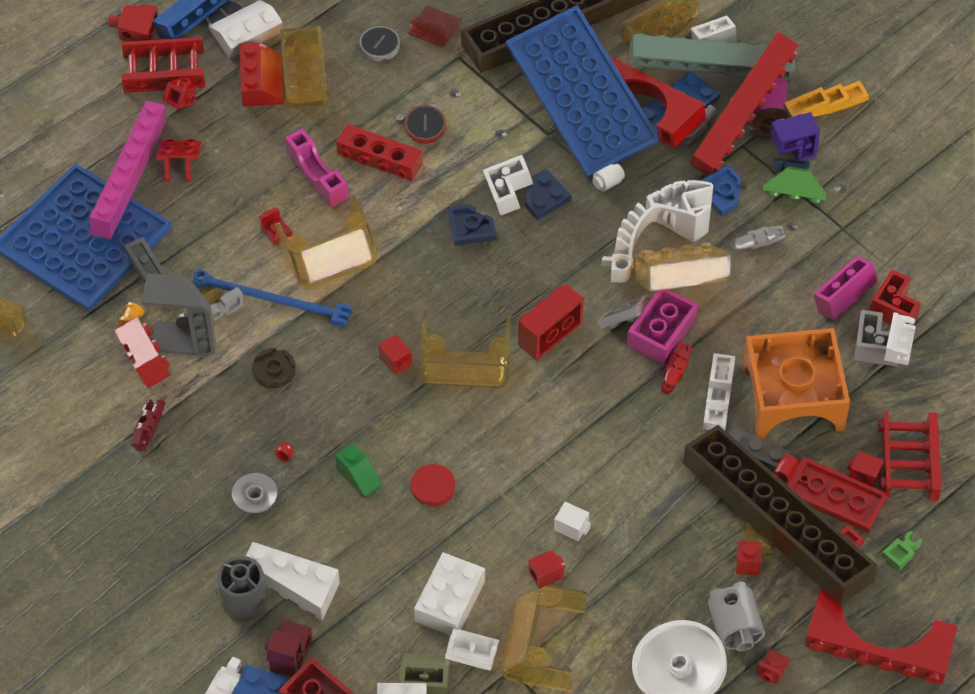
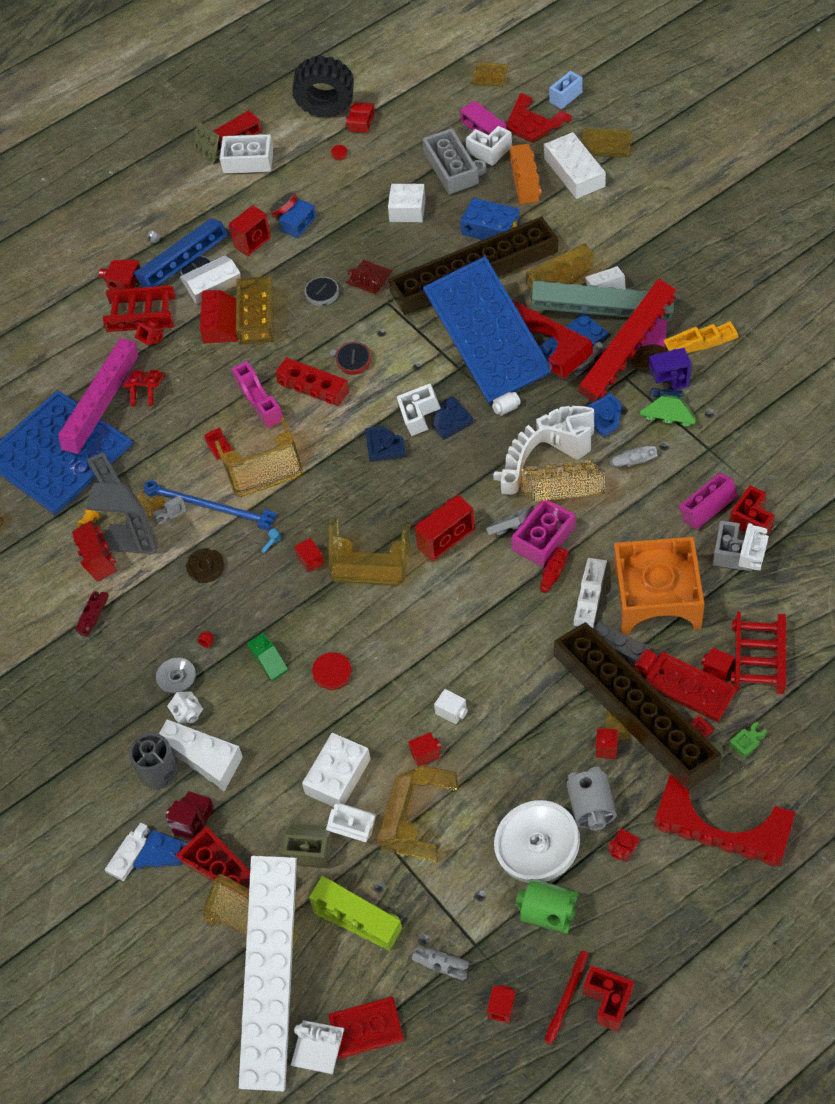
camera: 10 degrees right, 0 degrees up
none -> white brick [167,692,203,724]
none -> dark azure hand [261,528,281,553]

